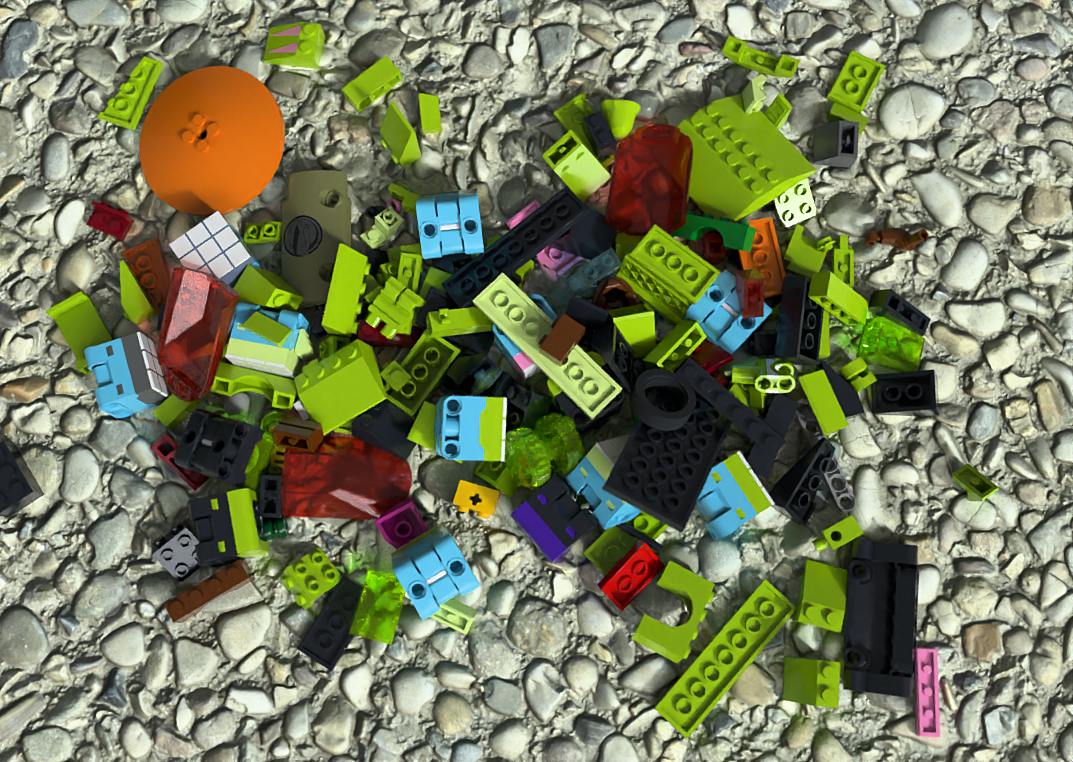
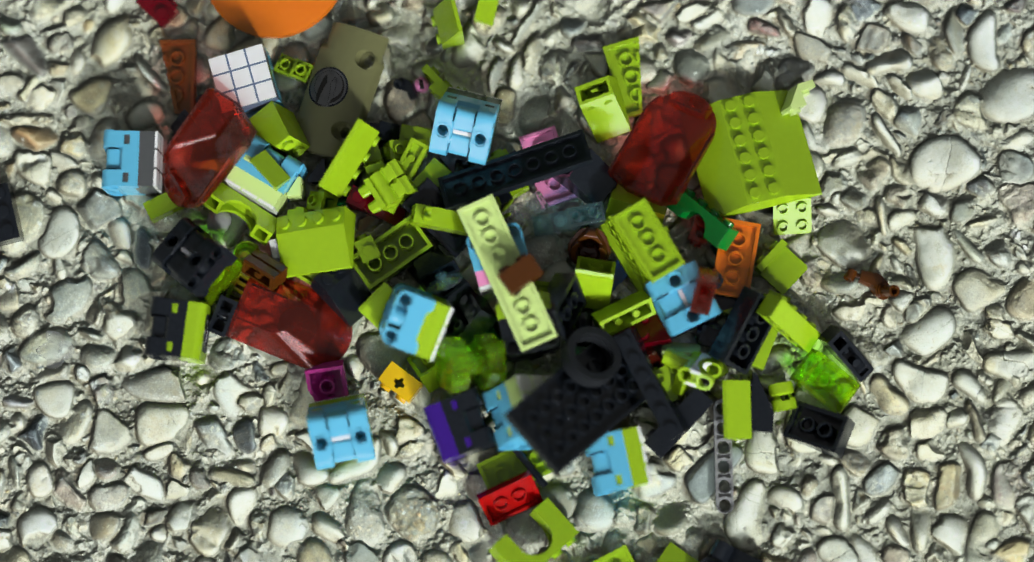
camera: 25 degrees right, 5 degrees up
lime panel [46,291,113,375] -> none
lime slope [120,260,157,325] -> none
dark red slope [150,430,210,491] -> none
bracket [152,520,201,582] -> none
reddish brown arch [164,559,255,623] -> none
dark green wheel [263,516,289,541] -> none
lime bracket [280,548,342,610] -> none
black tile [297,575,379,672] -> none
clear neon green slope [349,568,406,645] -> none
yellowish green slope [360,206,403,250] -> none
yellowish green slope [430,598,477,635] -> none
black slope [565,295,609,349] -> none
black brick [582,110,617,160] -> none
lime piece [600,99,641,138] -> none
lime slope [722,36,800,78] -> none
lime slope [764,93,792,129] -> none
black wedge [769,437,836,527] -> none
lime torso [812,515,864,553] -> none
dark grey slope [813,120,859,168] -> none
lime plate [816,236,835,253] -> none
lime tile [826,50,885,114] -> none
lime slope [826,102,869,135] -> none
lime hinge [832,235,854,288] -> none
lime slope [952,463,999,501] -> none

